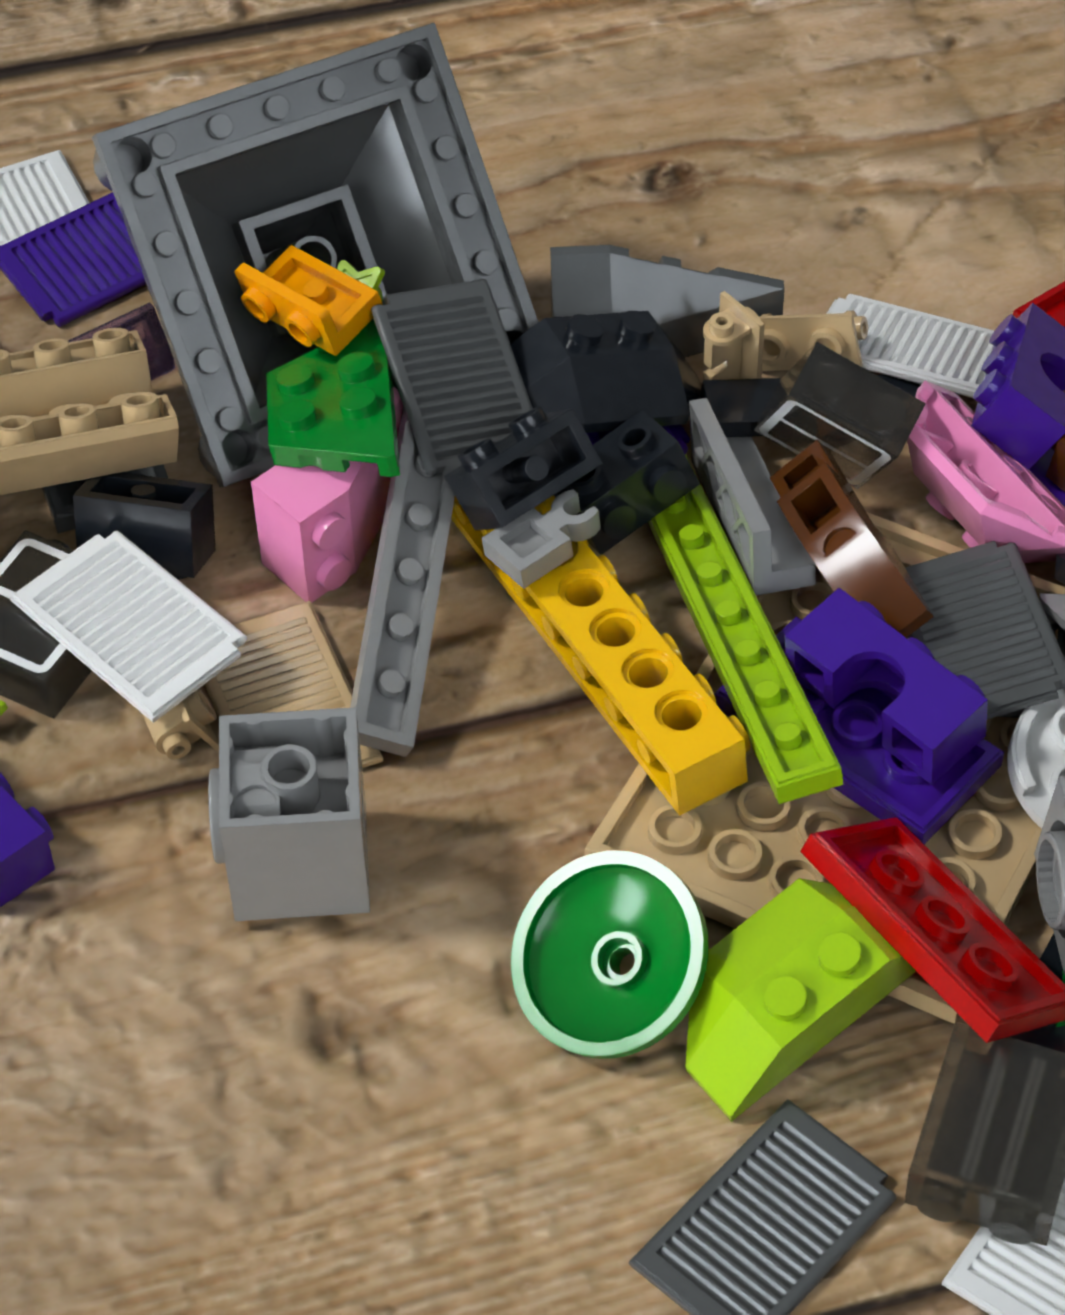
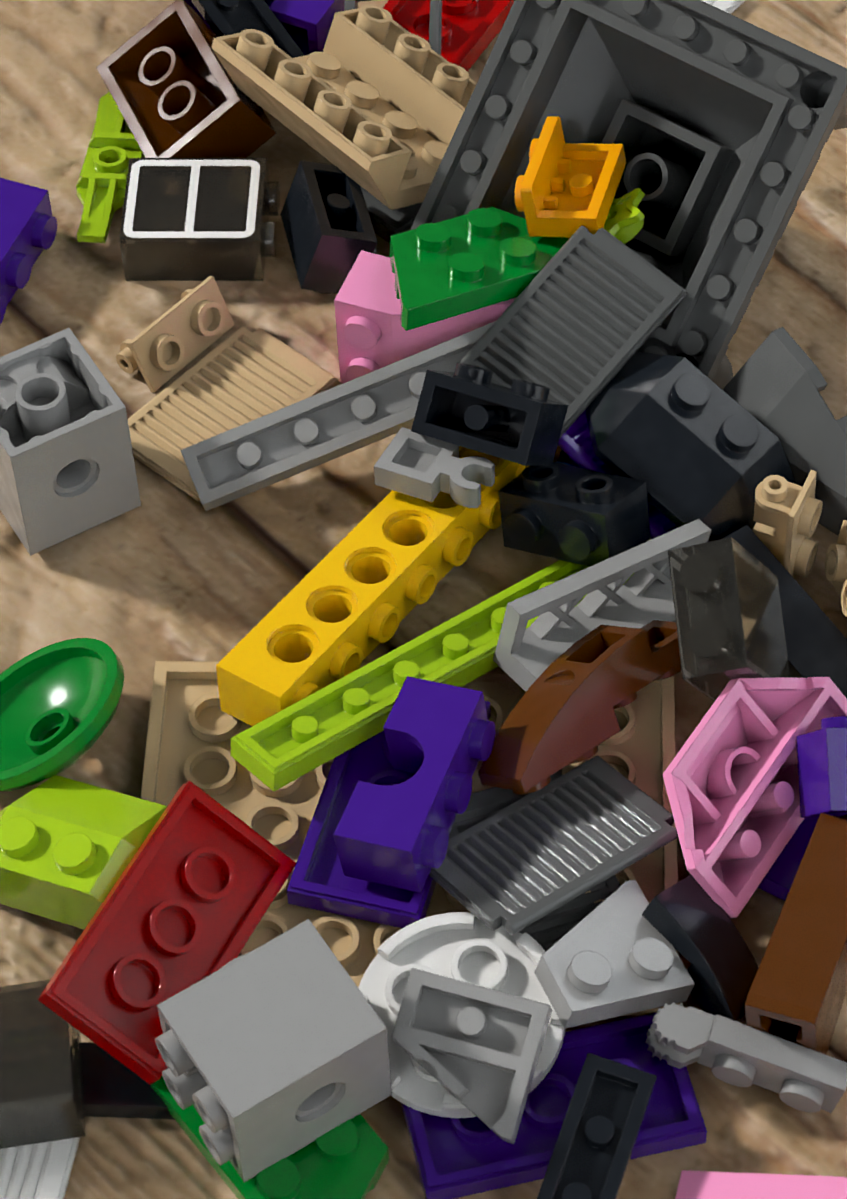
camera: 65 degrees right, 0 degrees up
white window [10,531,247,723] -> none

